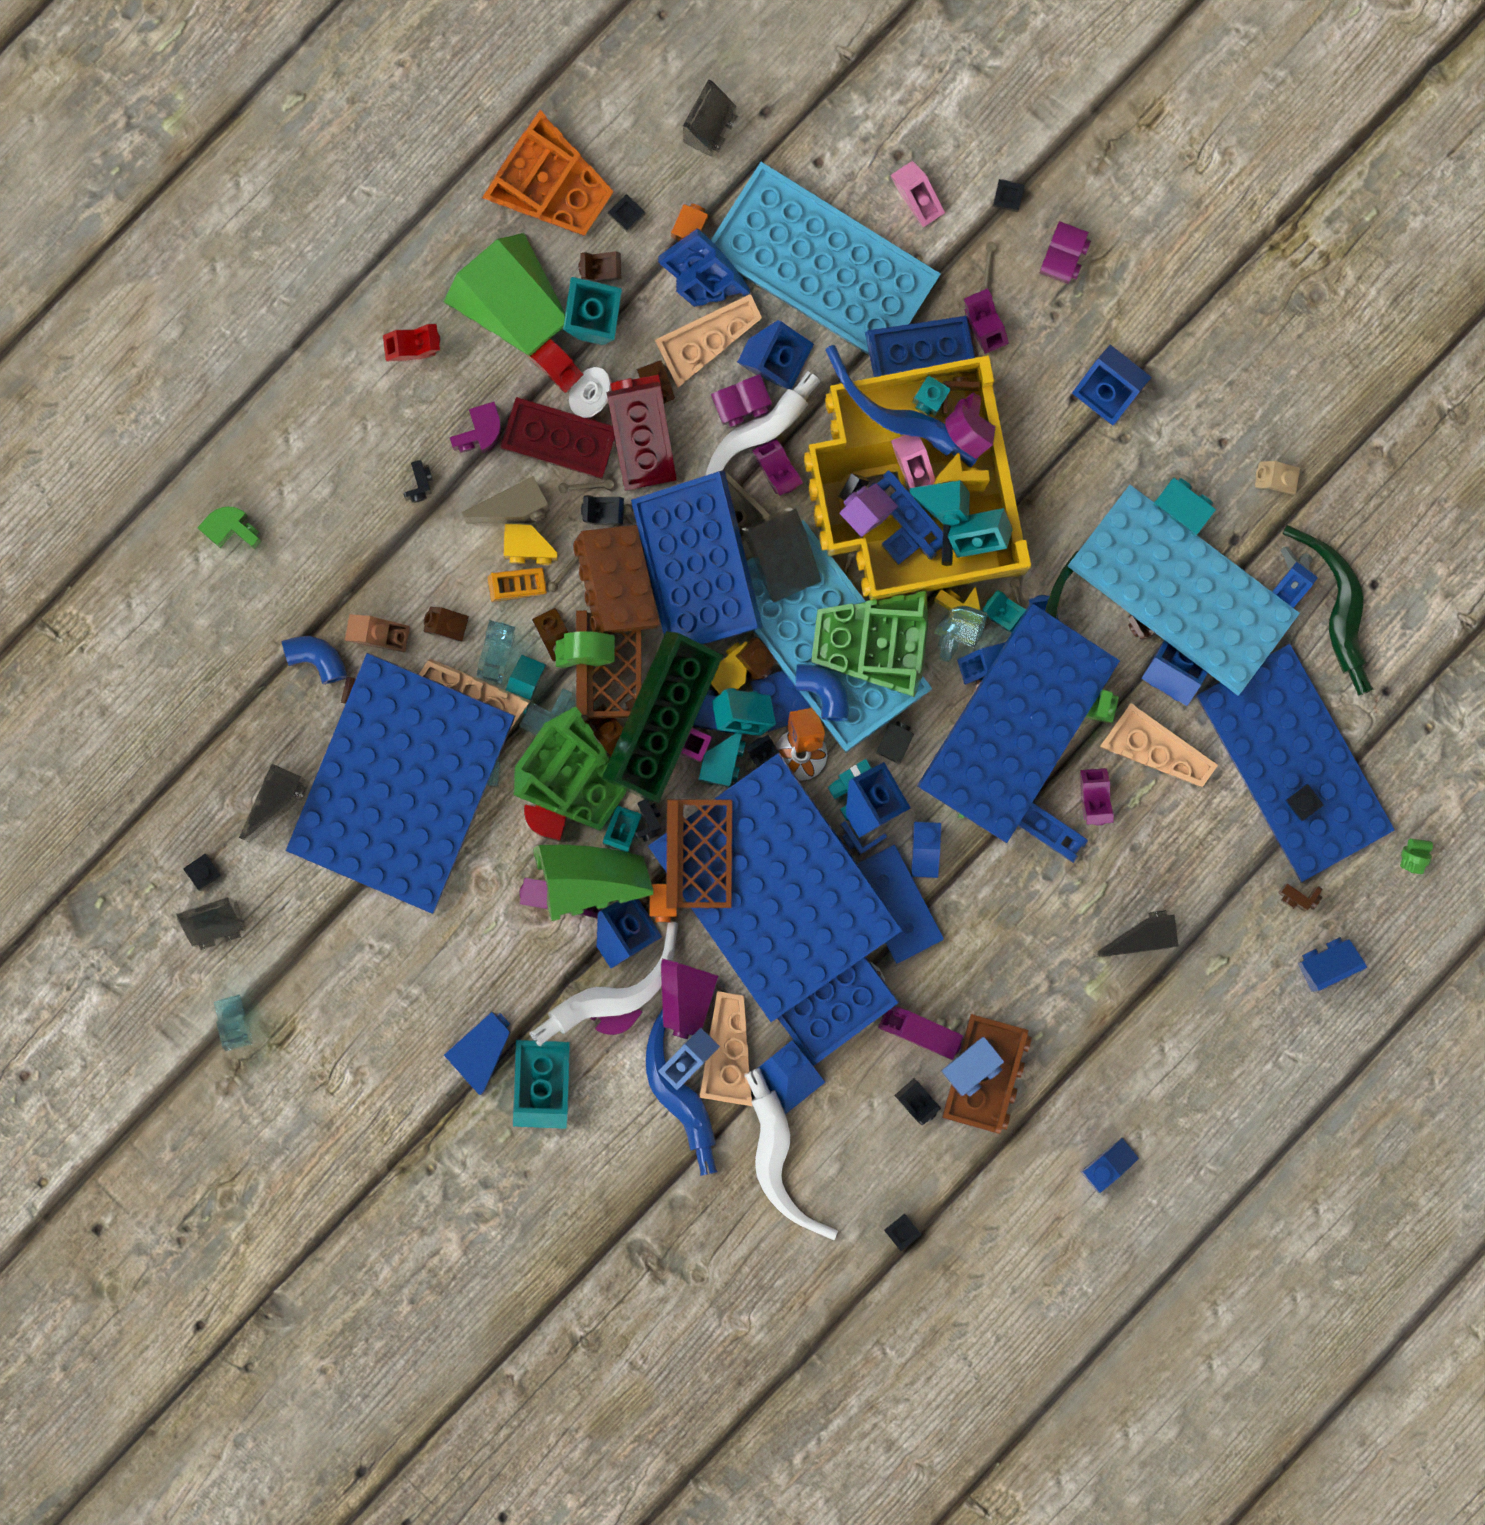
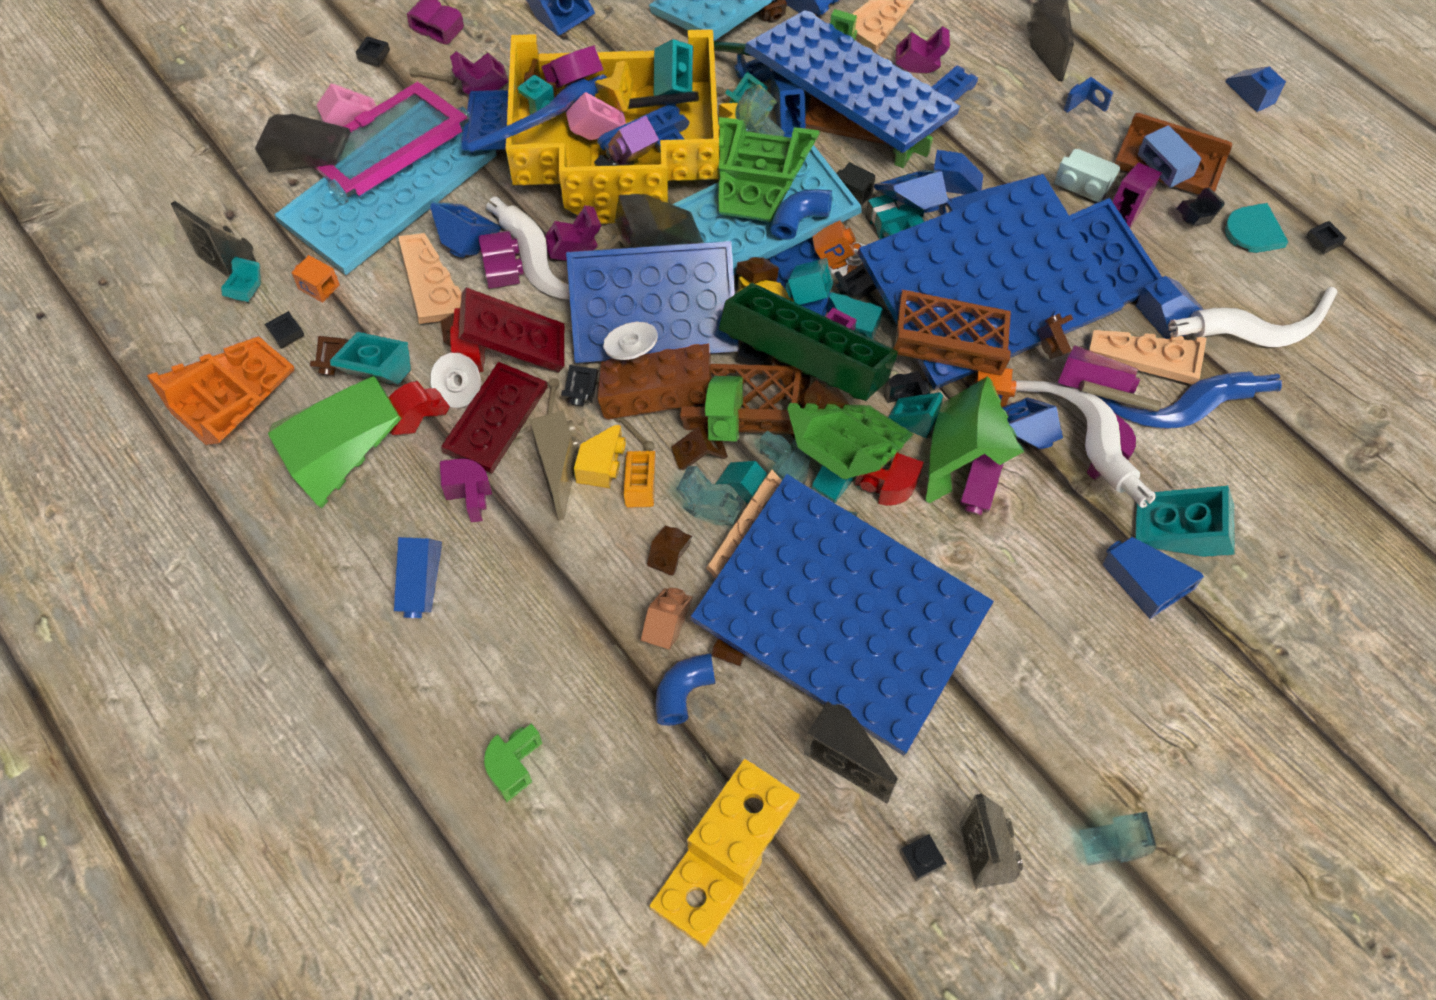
camera: 75 degrees left, 25 degrees down
red brick [383,324,440,361] -> none
black bracket [403,460,433,503] -> none
blue slope [658,228,750,307] -> none
medium blue brick [658,1028,720,1090] -> none
teal slope [910,480,970,526] -> none
none -> teal bracket [221,257,261,302]
none -> clear smoke slope [255,114,351,173]
none -> door [300,81,471,206]
none -> blue slope [394,537,442,618]
none -> white dish [603,322,658,360]
none -> yellow bracket [649,758,800,948]
none -> reddish brown bracket [1037,313,1073,360]
none -> light aqua bracket [1054,149,1120,202]
none -> blue bracket [1064,77,1113,113]
none -> dark tan bar [1079,380,1161,412]
none -> teal tile [1225,203,1289,253]

